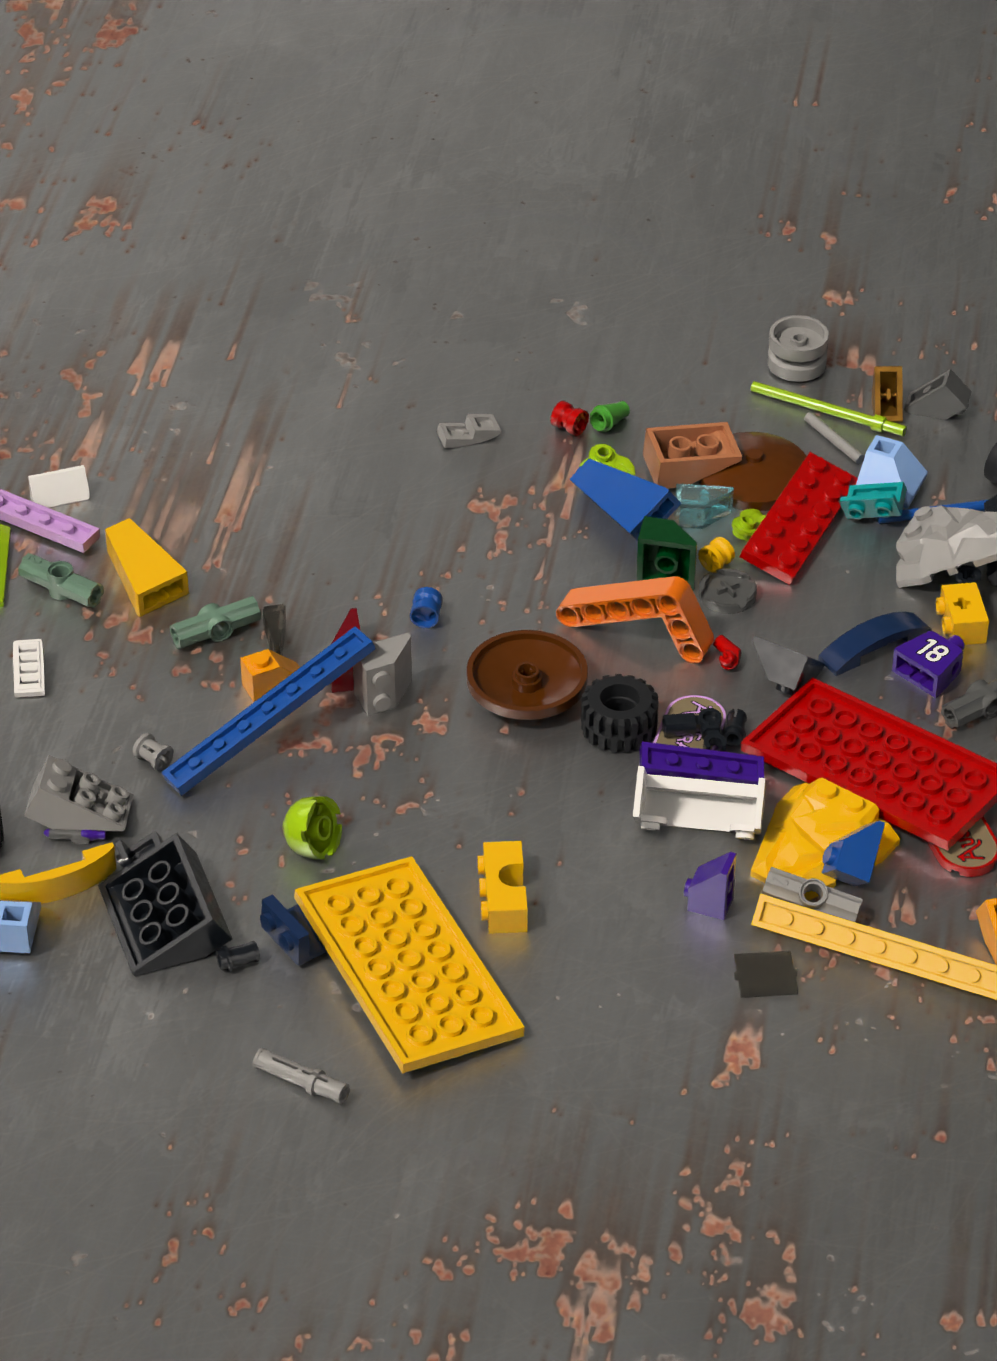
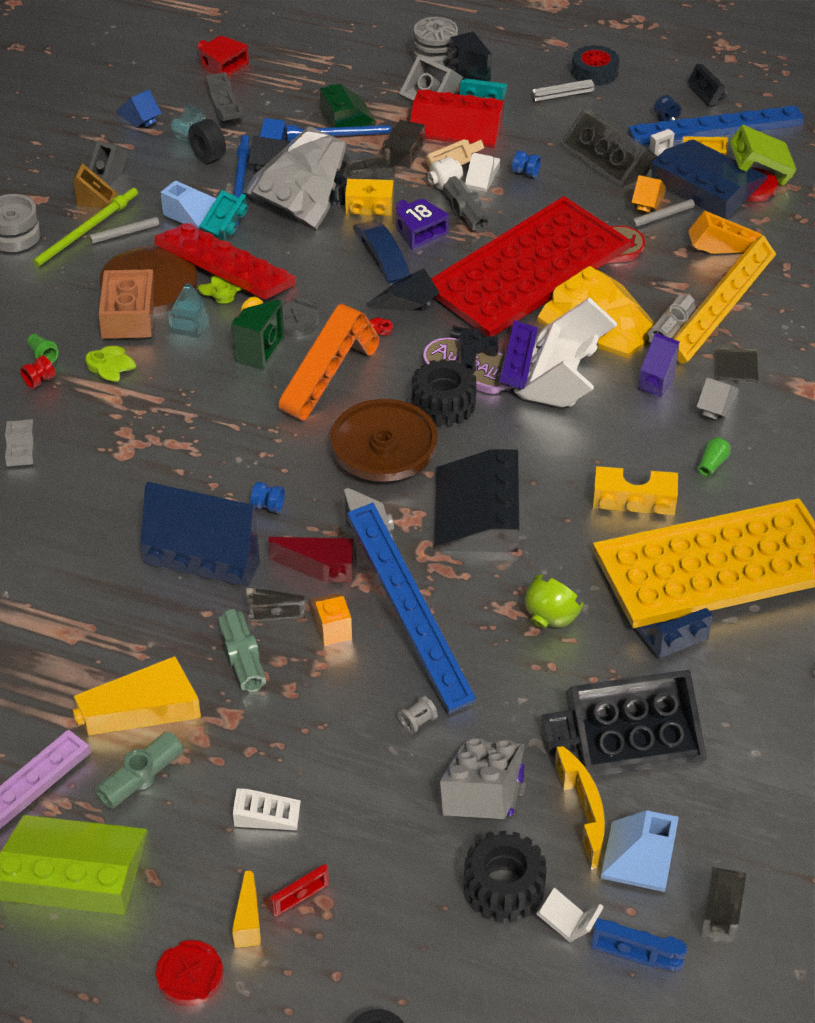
camera: 80 degrees left, 5 degrees up
black pin [216,941,260,972] -> none
blue slope [570,459,681,541] -> none
blue slope [822,820,885,886] -> none
none -> dark blue slope [140,482,260,587]
none -> black slope [435,449,520,552]
none -> light grey slope [697,378,739,419]
none -> bright green cone [697,437,731,477]

